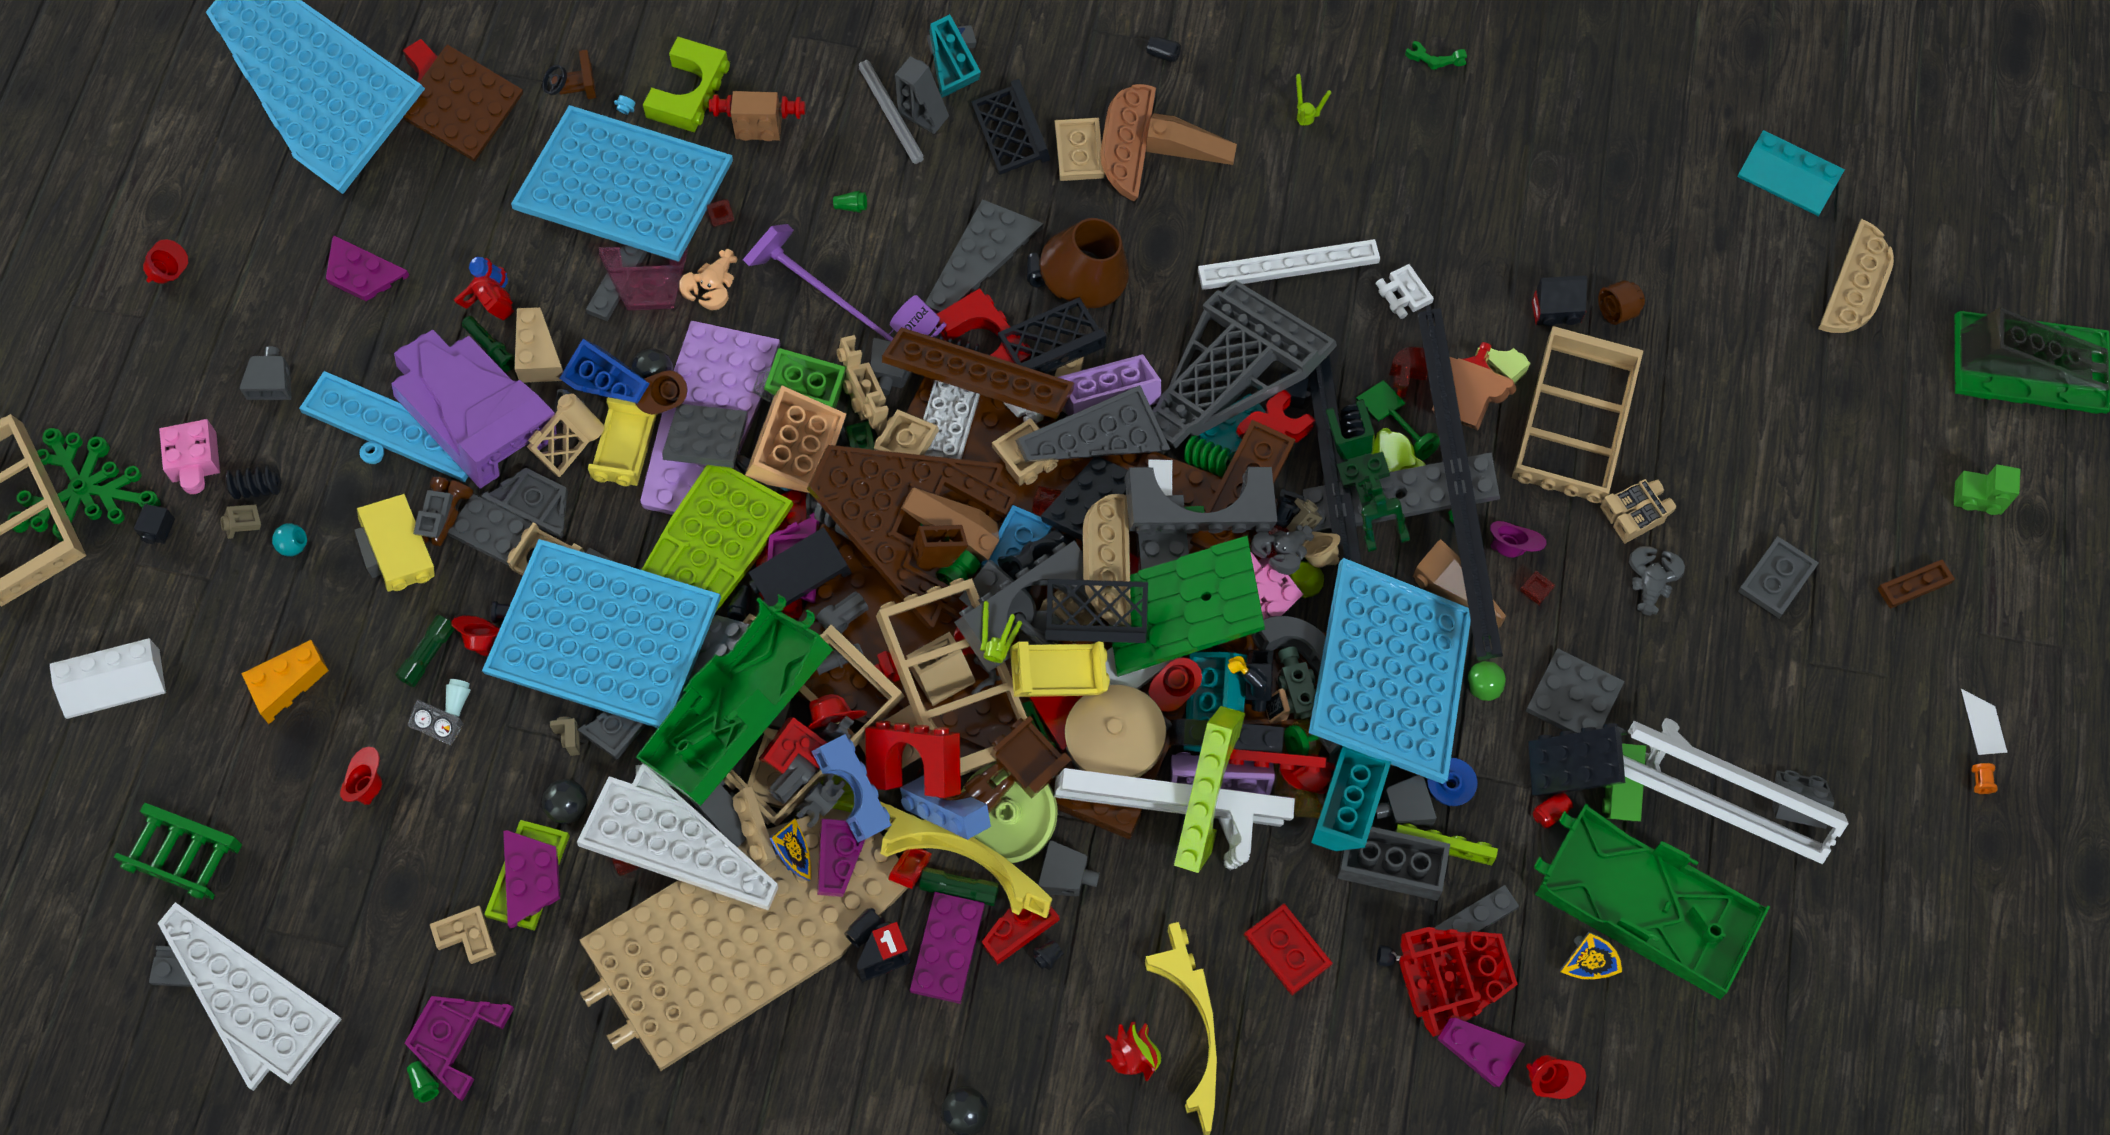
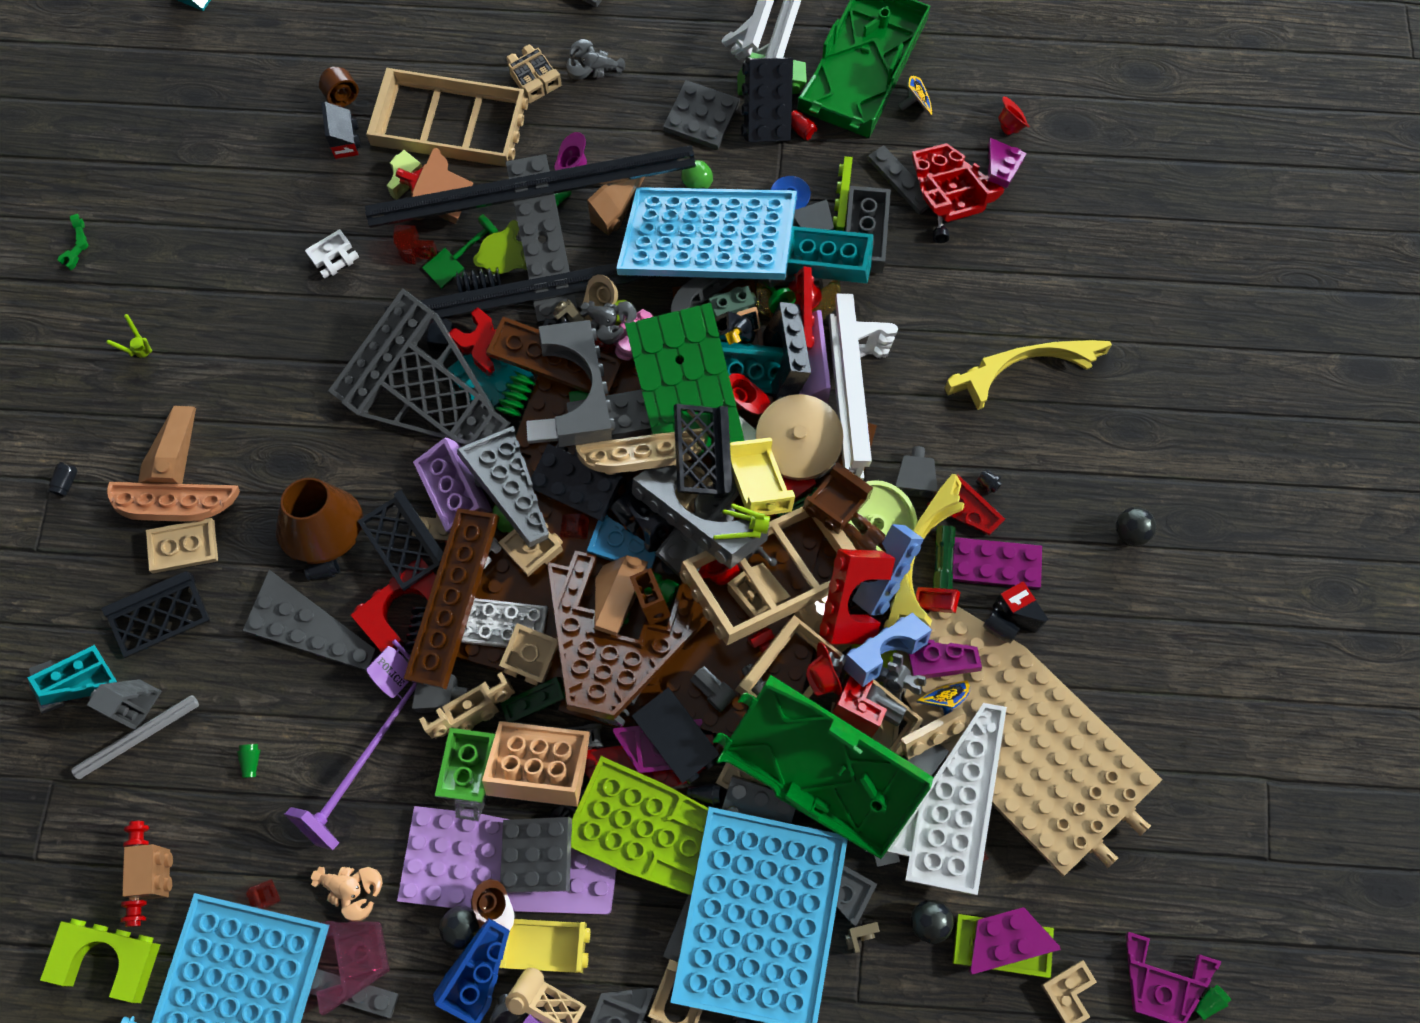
camera: 95 degrees left, 5 degrees up
red hair [1105,1022,1161,1081] -> none
lime arch [1174,706,1245,873] -> none
white plate [1198,239,1380,290] -> none
red tile [1244,903,1333,995] -> none
dark green piece [1325,399,1410,552] -> none
clear red plate [1520,571,1555,605] -> none

